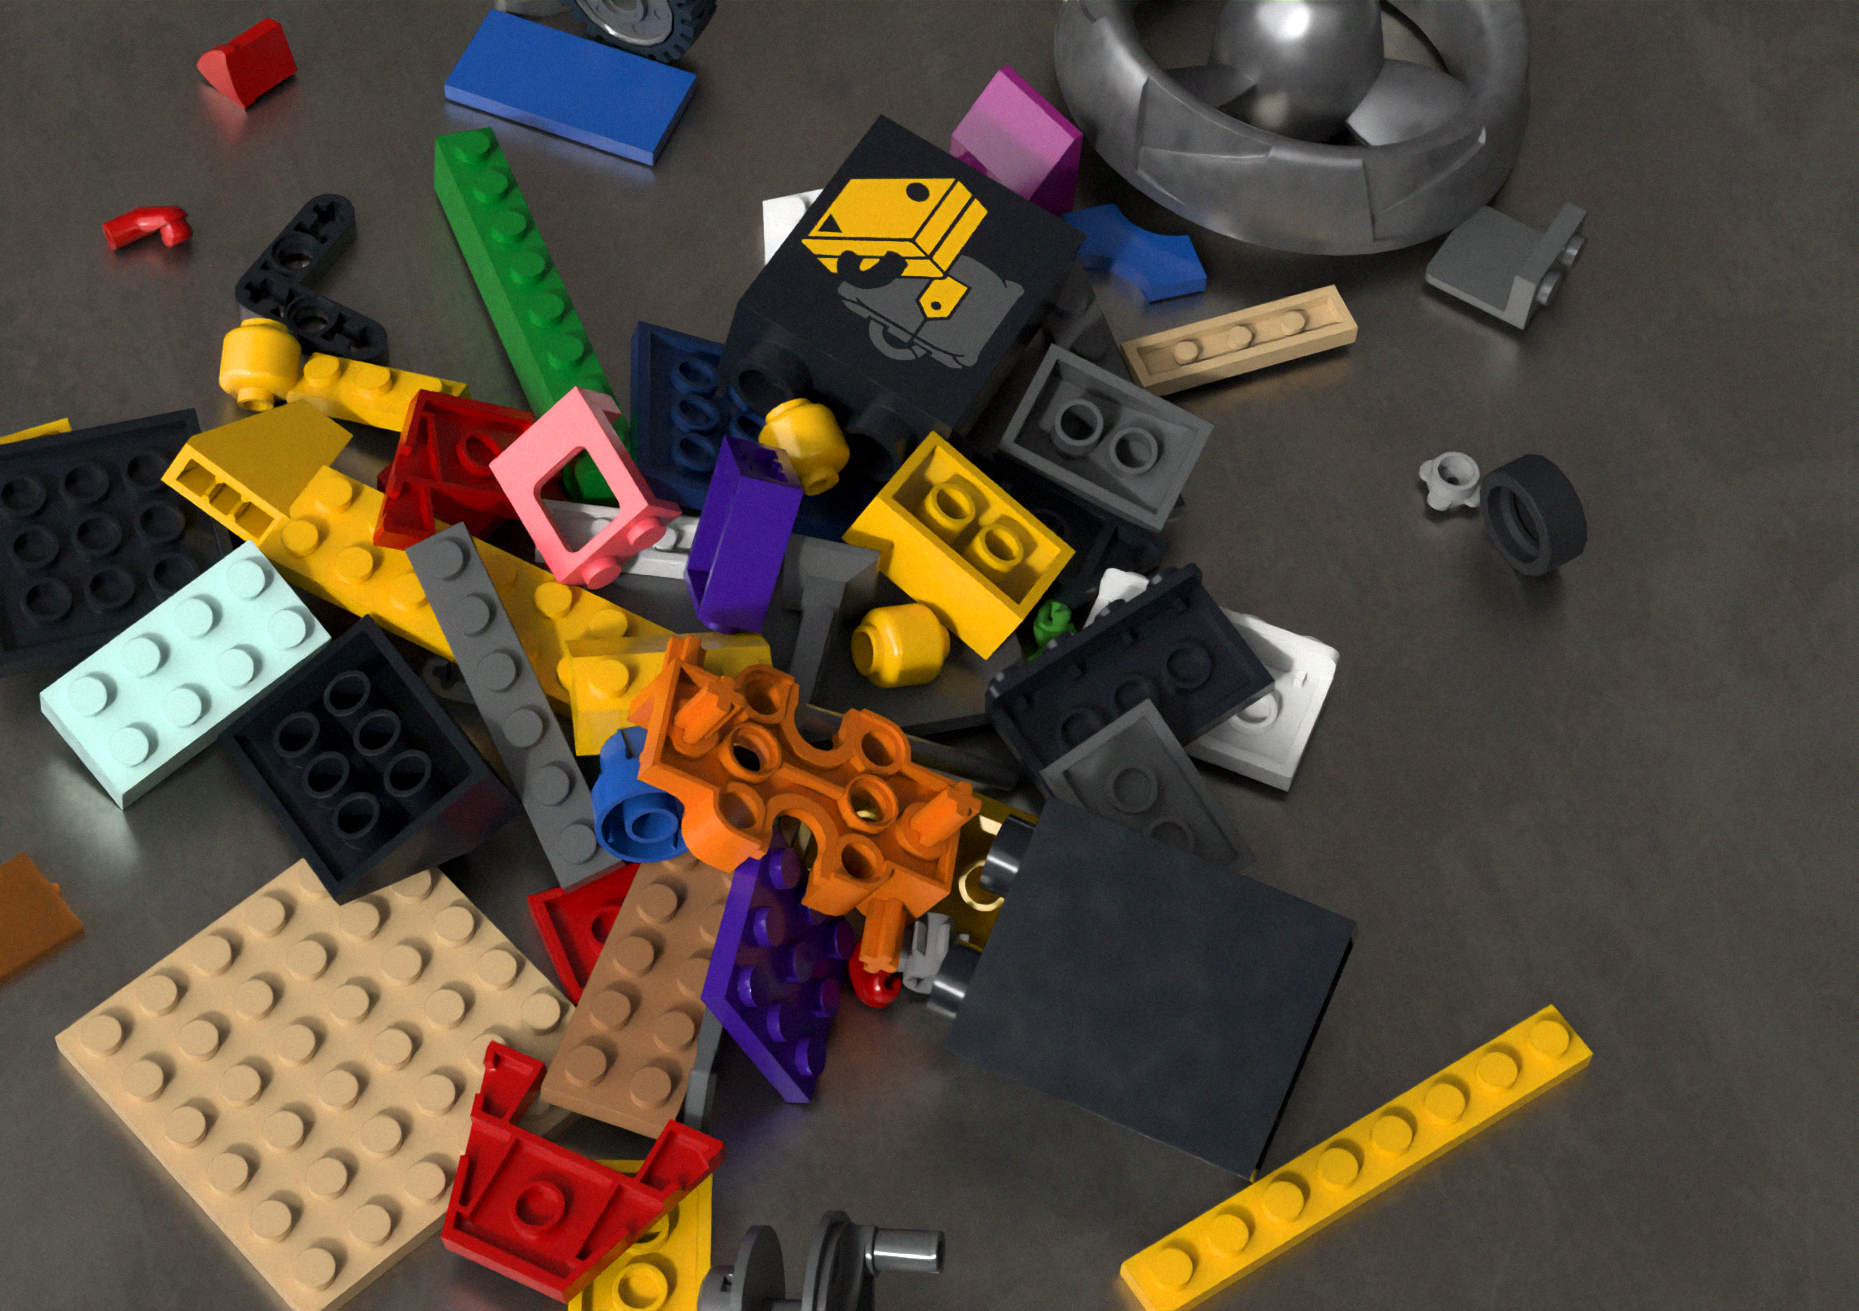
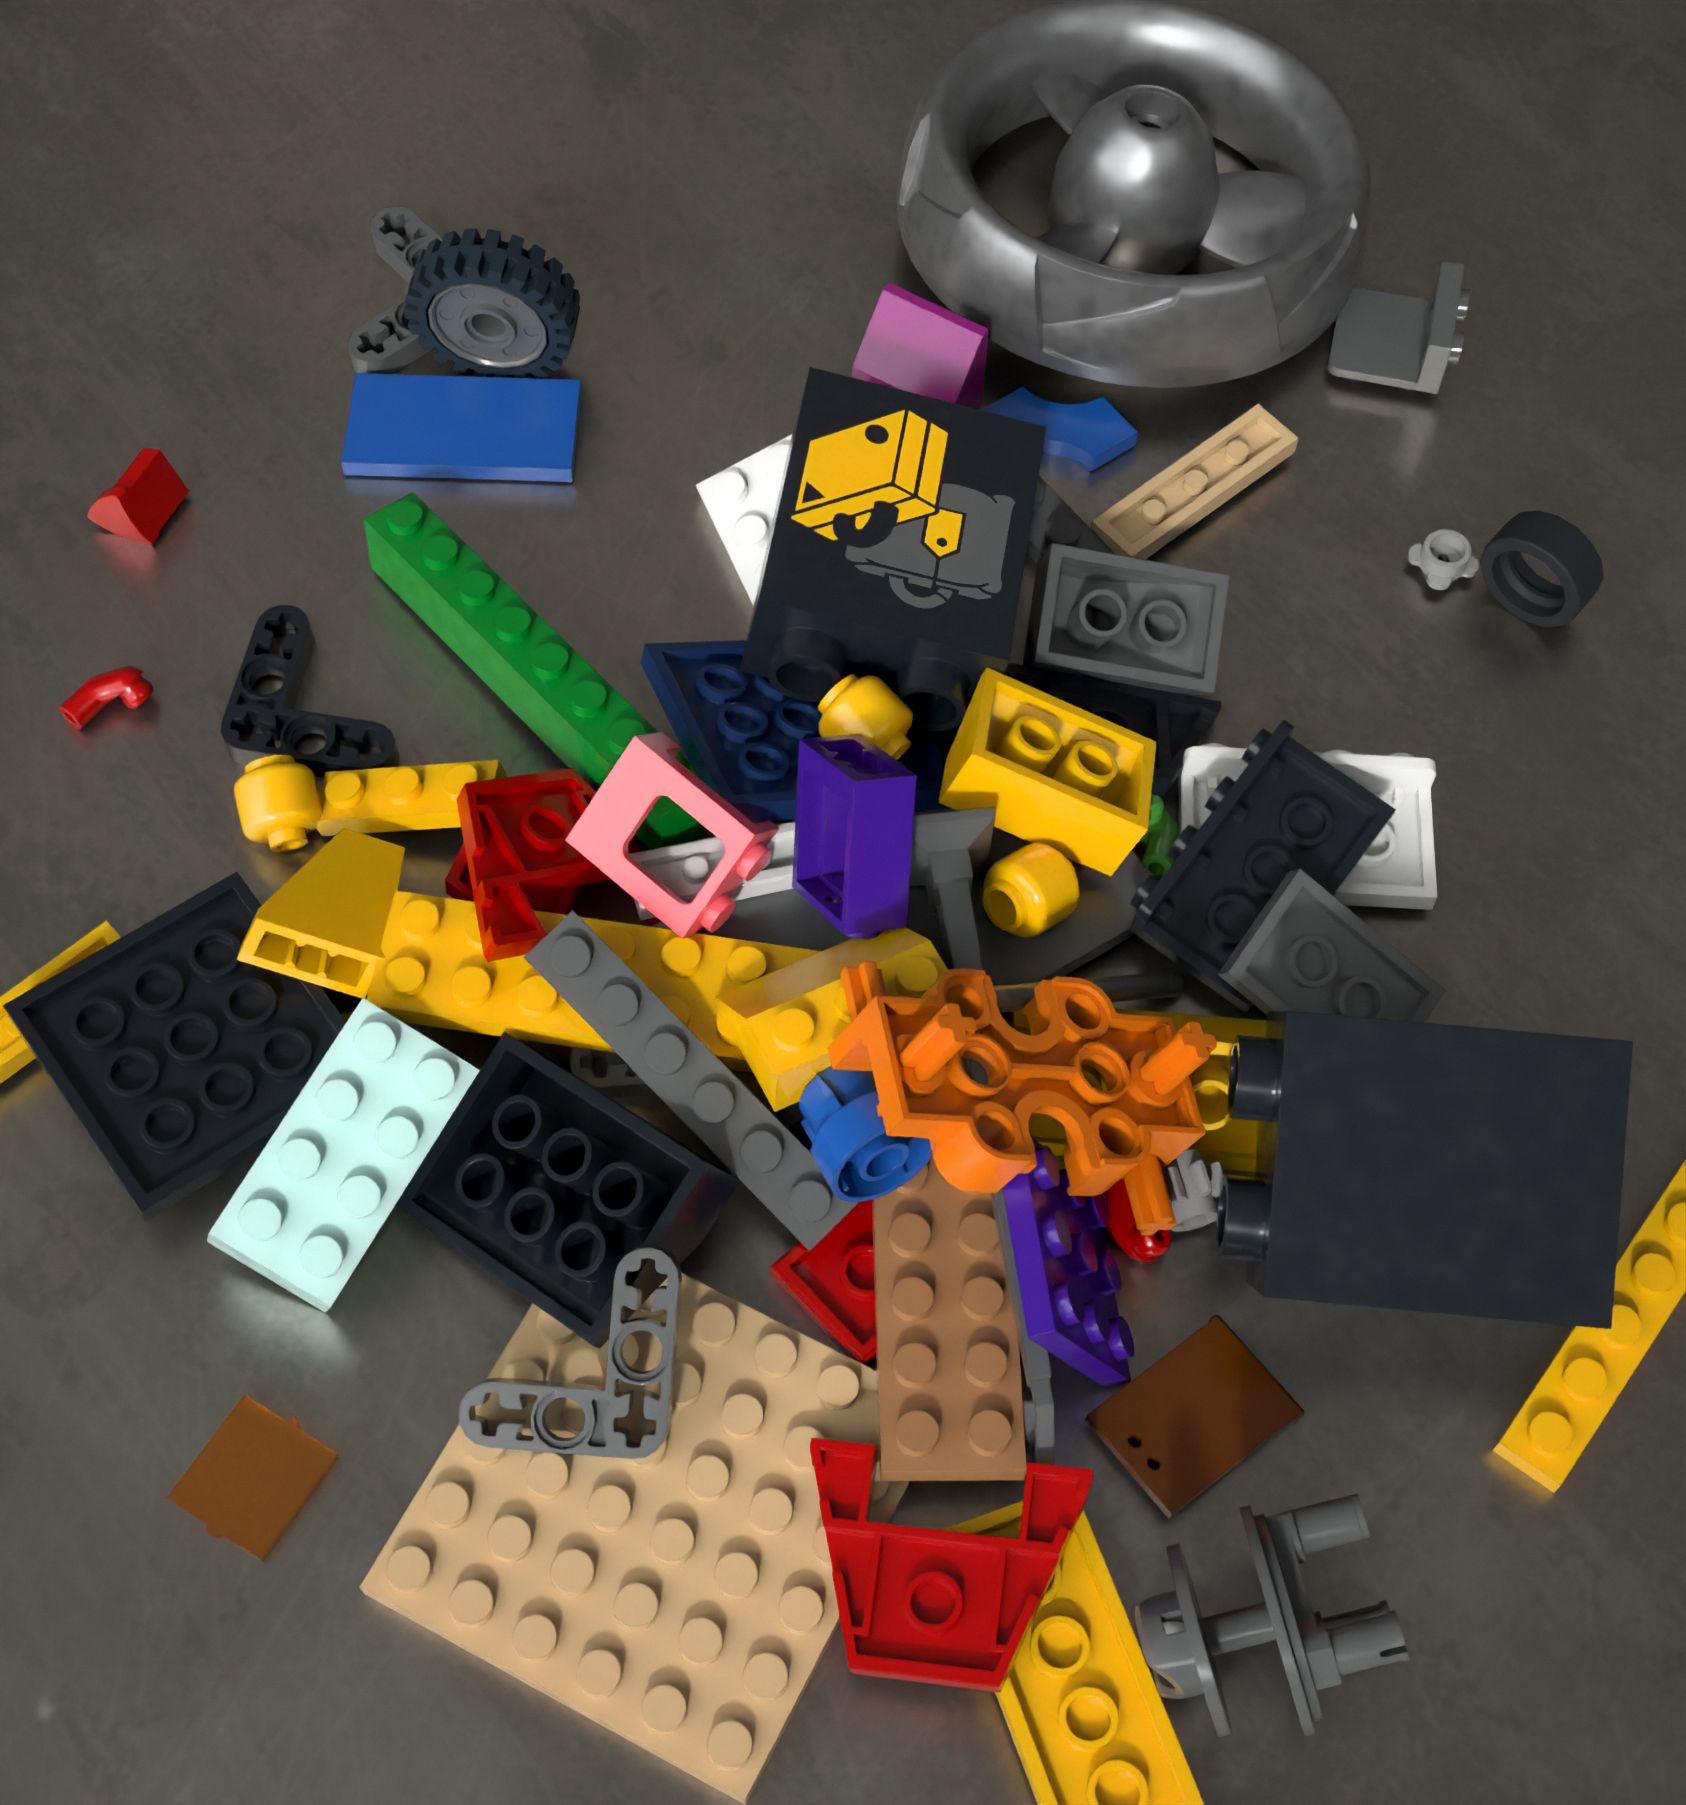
camera: 15 degrees left, 5 degrees up
none -> dark grey beam [458,1245,682,1459]
none -> reddish brown container [1085,1314,1304,1519]

